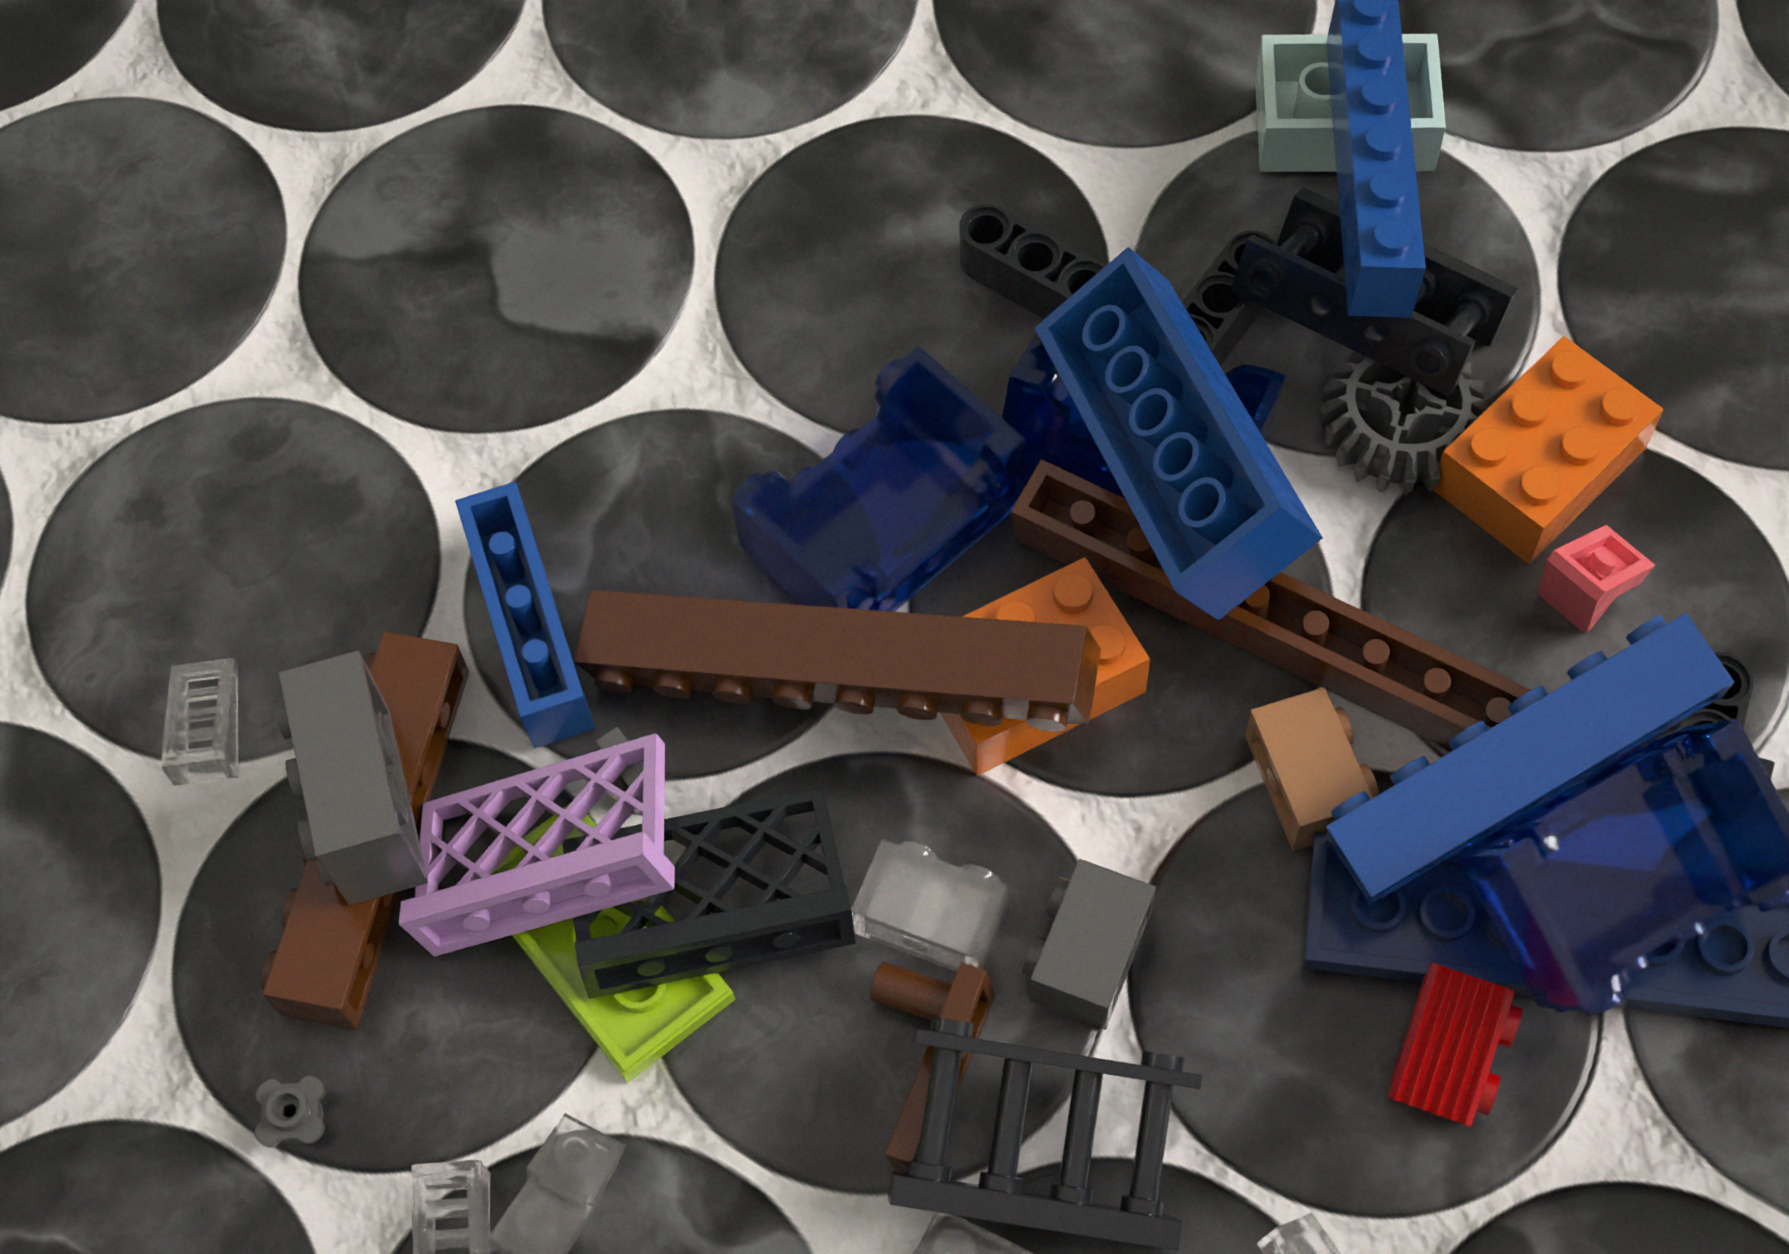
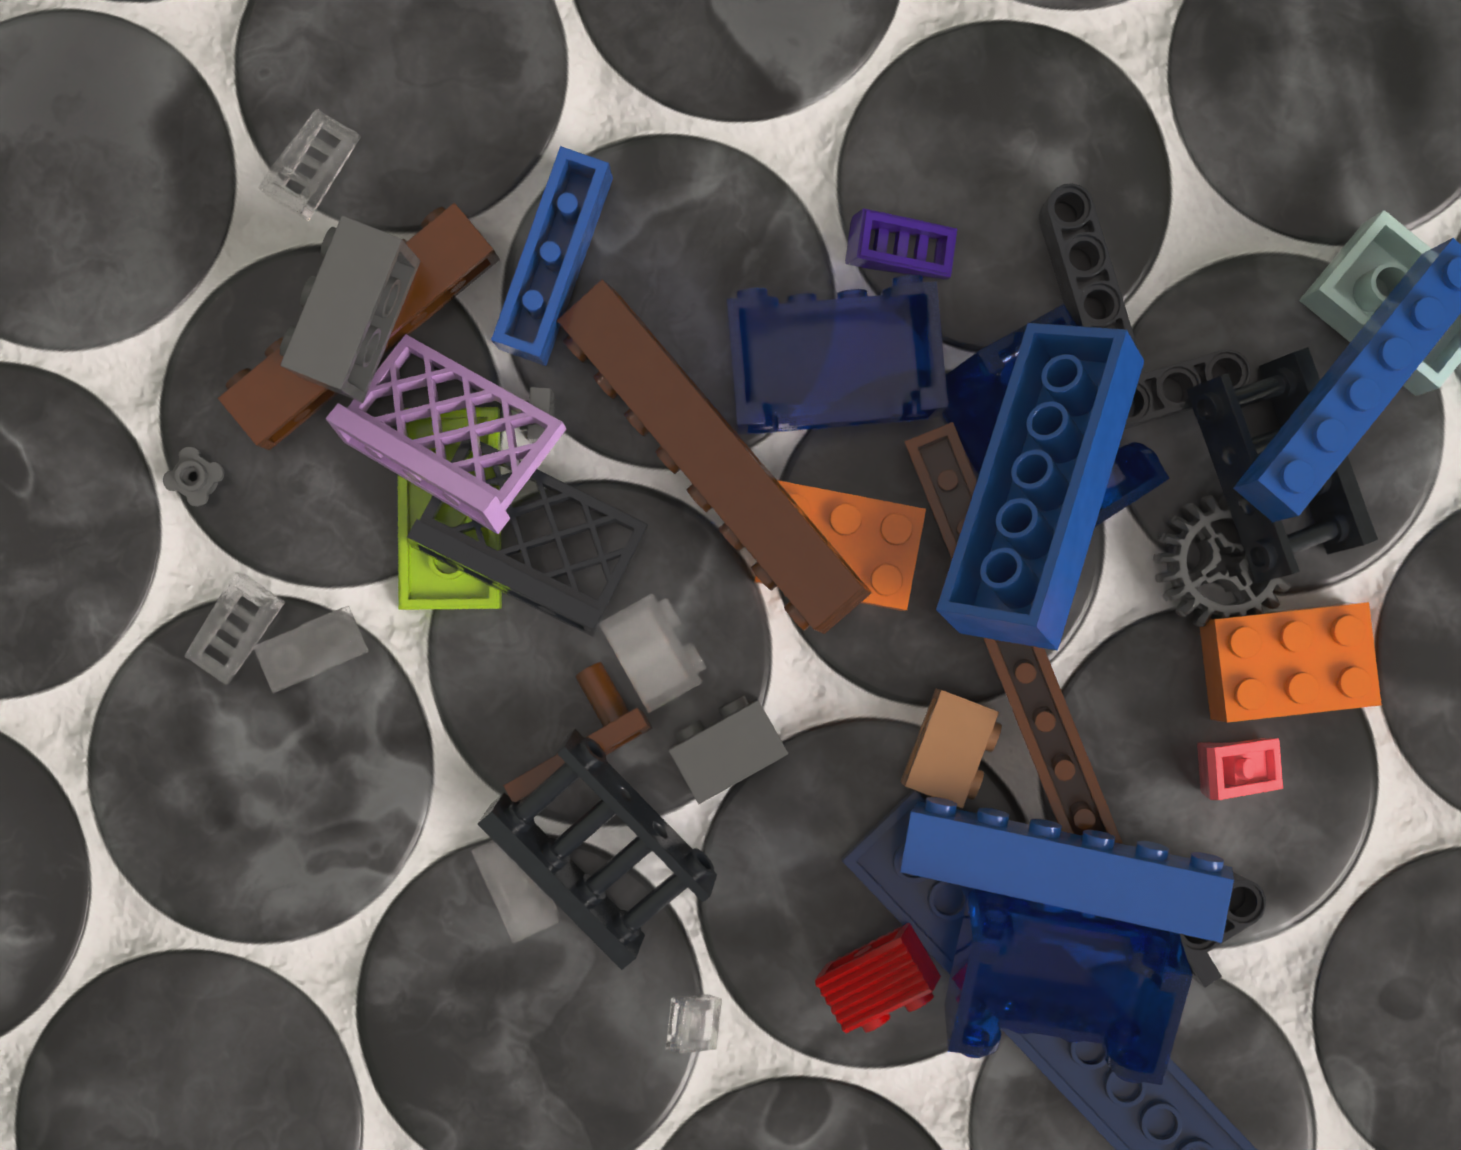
camera: 35 degrees right, 25 degrees up
none -> dark purple slope [845,208,957,279]

